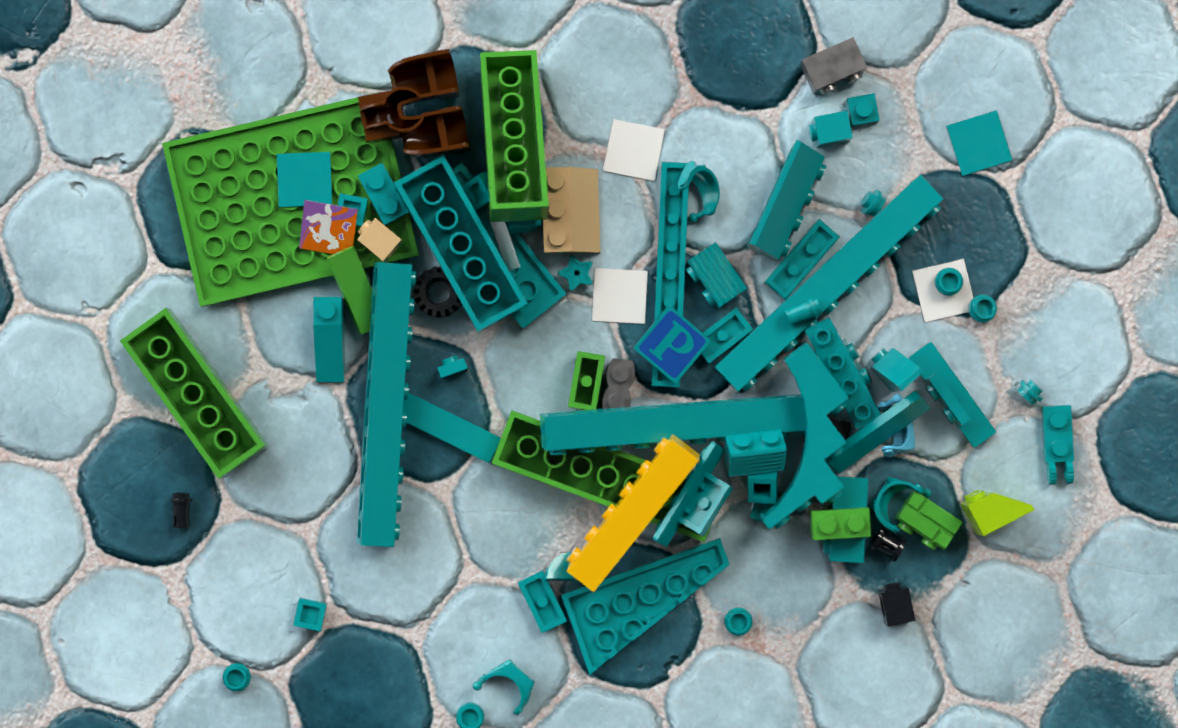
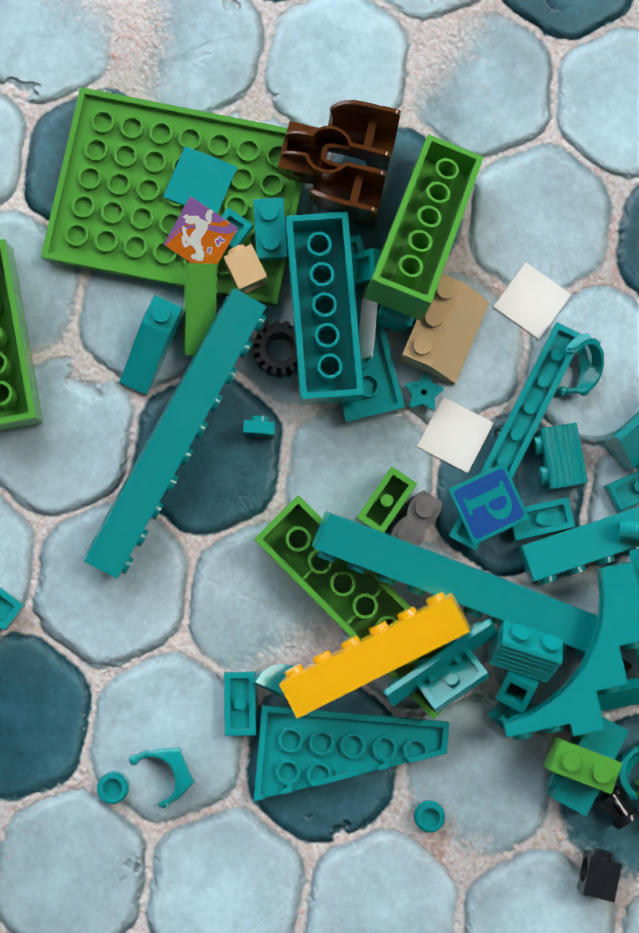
camera: 20 degrees right, 5 degrees down
teal tile [403,392,501,463] -> none

